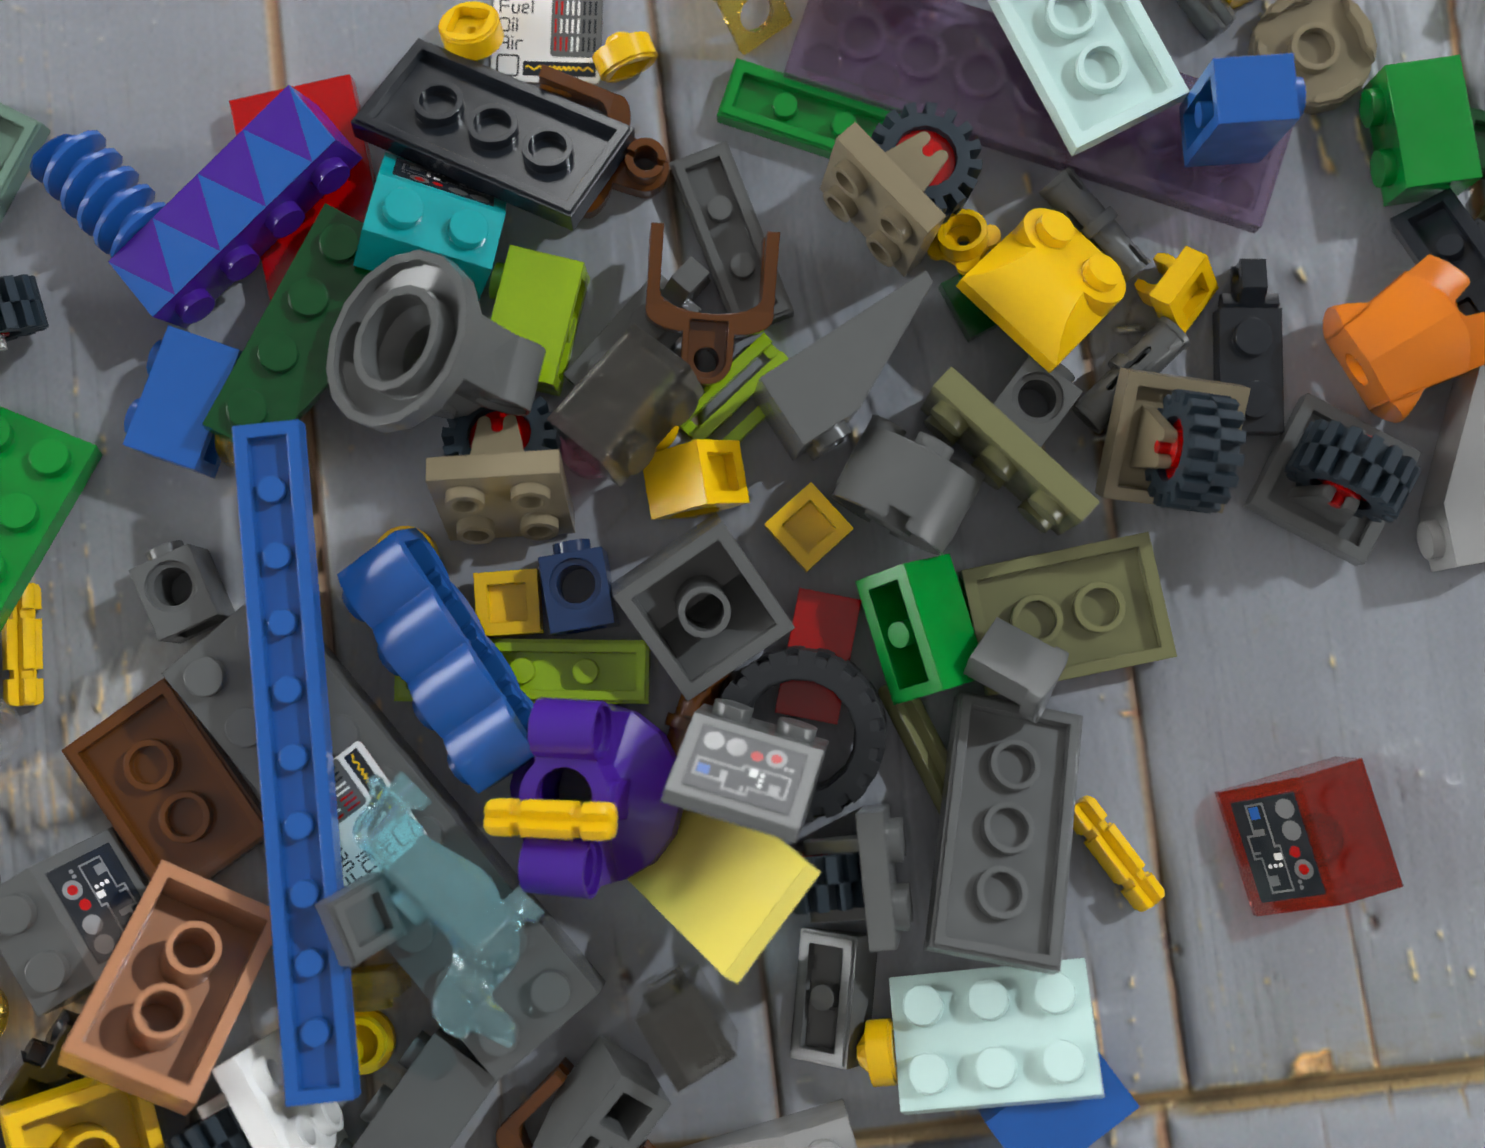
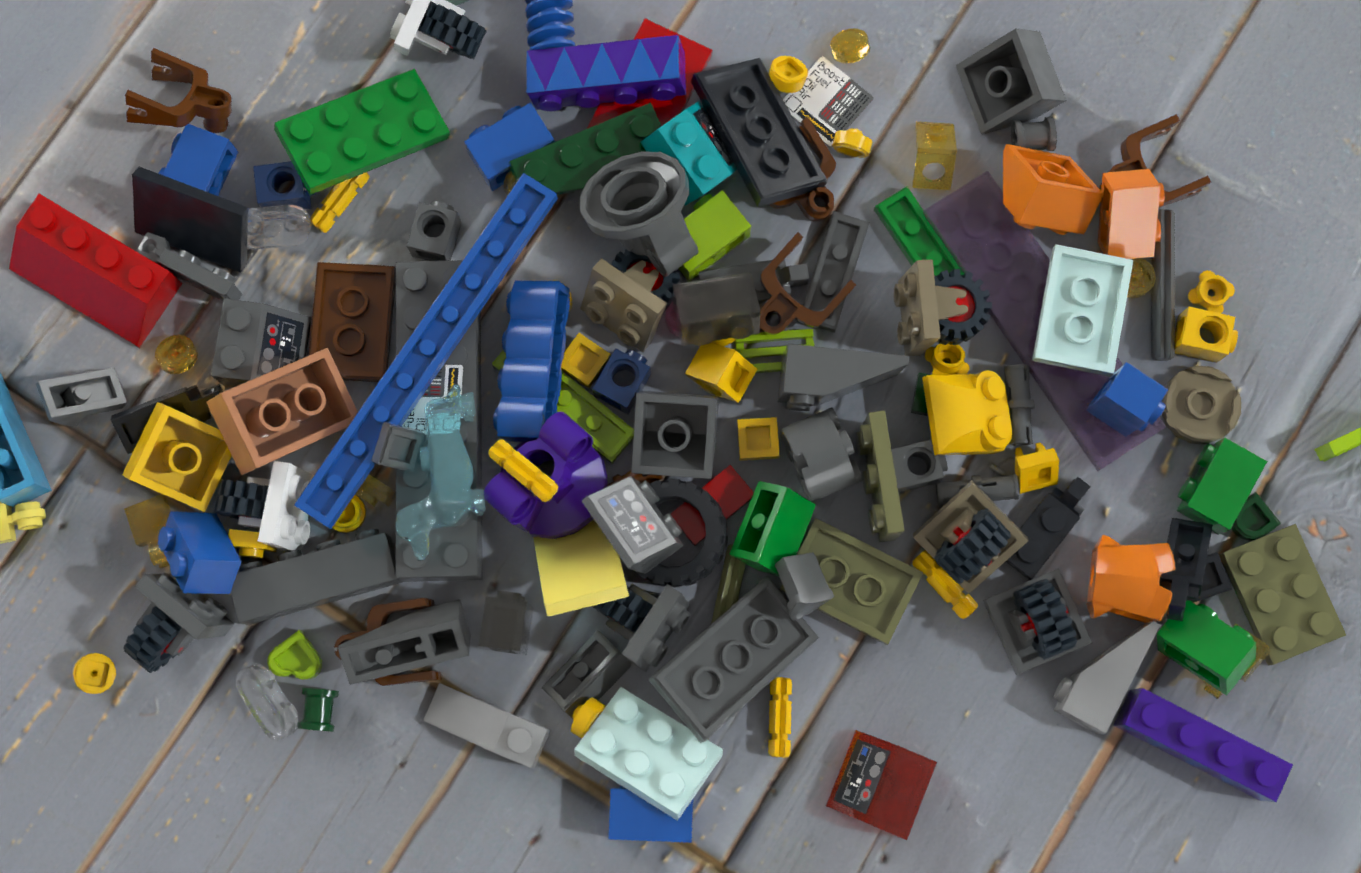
camera: 35 degrees right, 5 degrees down
none -> yellow axle [912,550,978,619]

